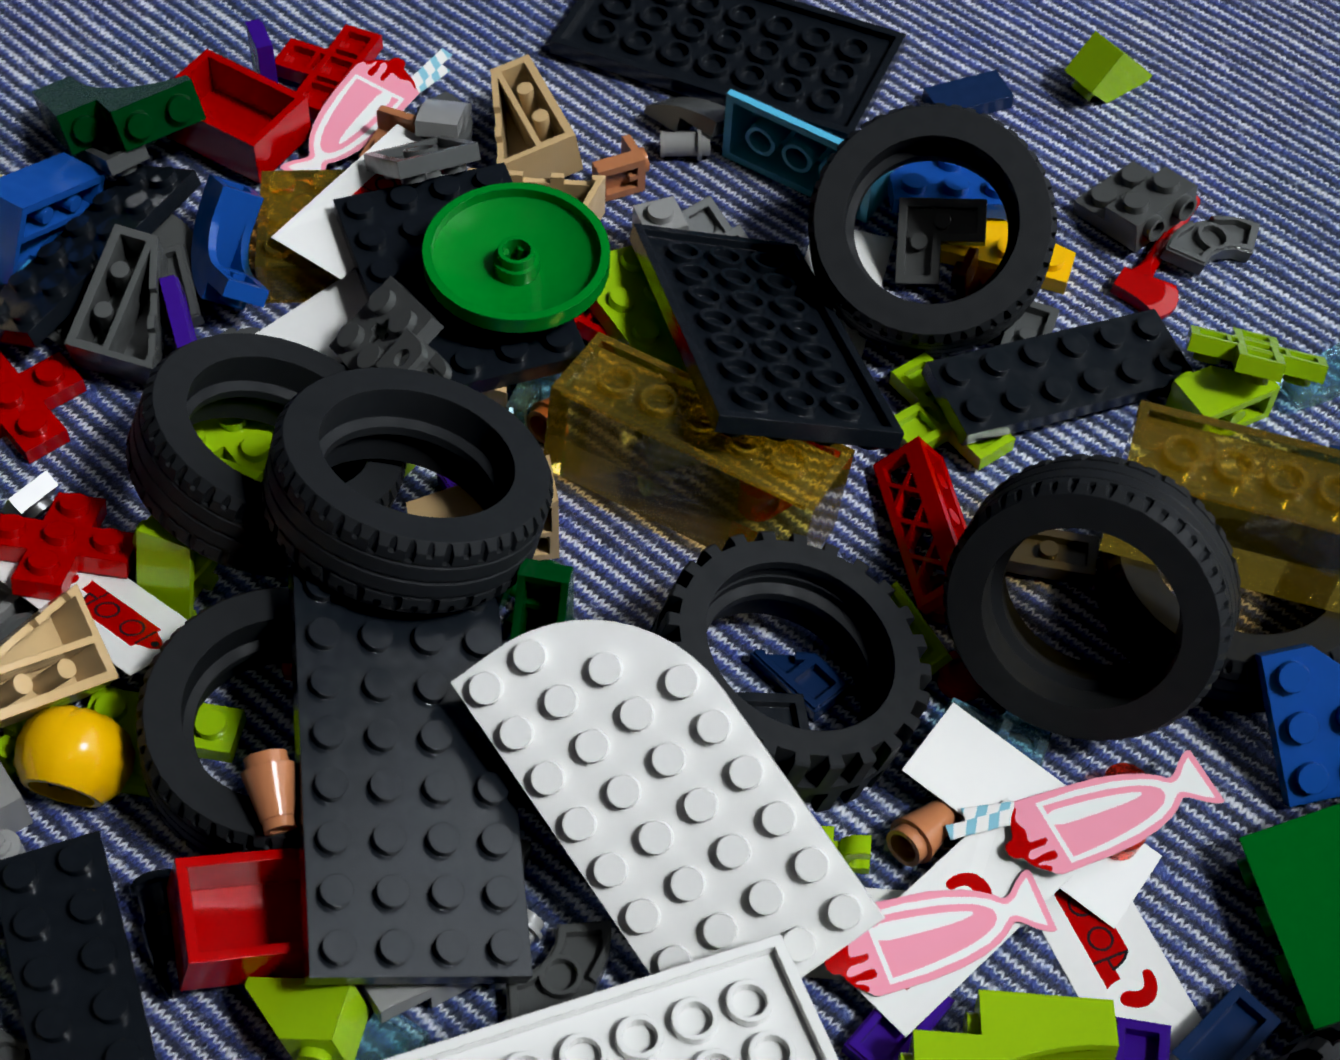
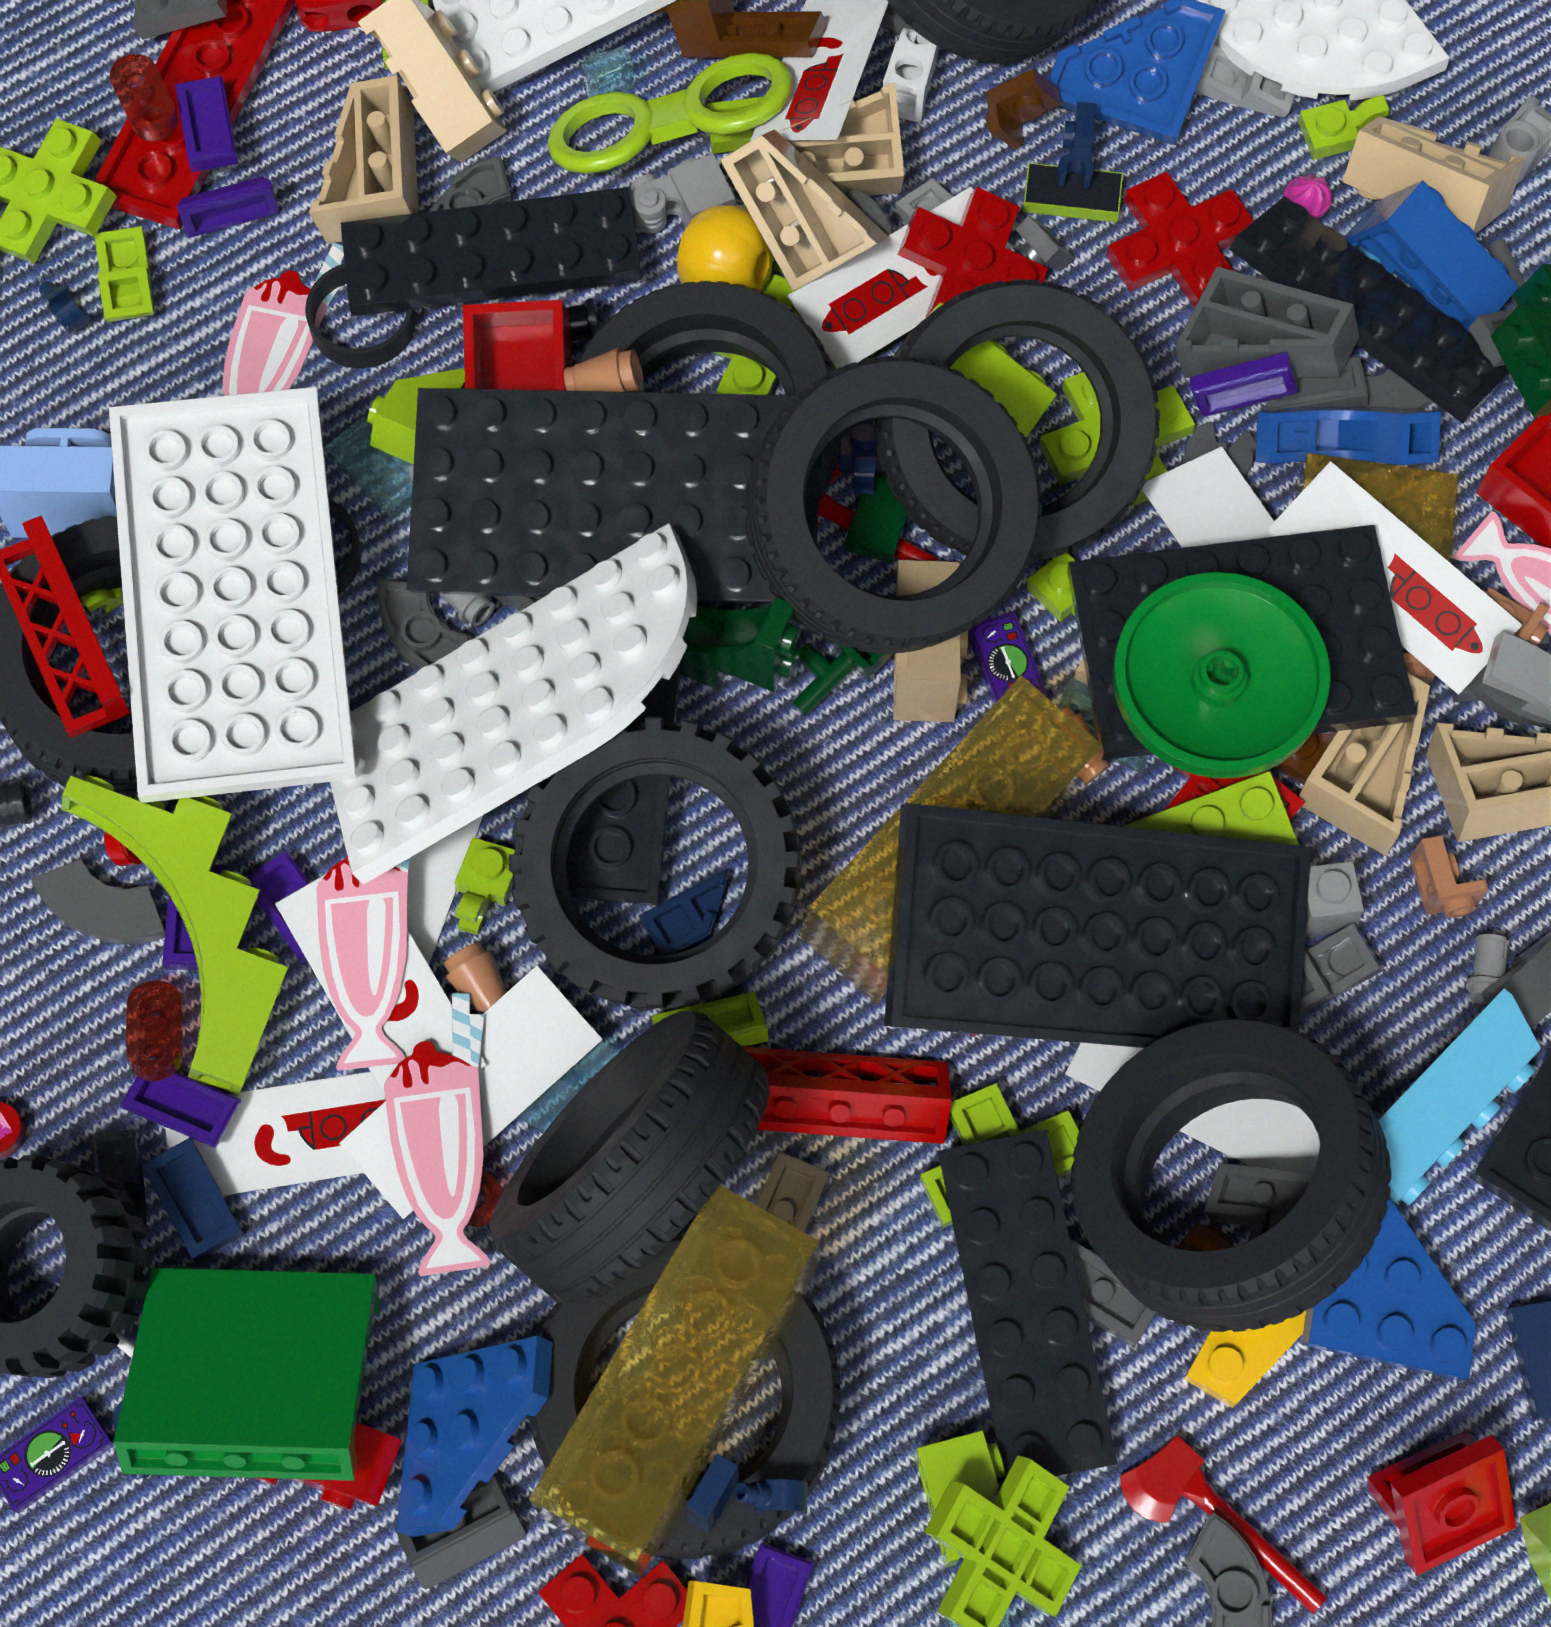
camera: 105 degrees right, 15 degrees up
dark grey plate [329,276,452,379] -> none
dark grey plate [363,135,481,185] -> none
dark grey plate [1073,161,1197,252] -> none
none -> red bracket [1367,1430,1516,1576]

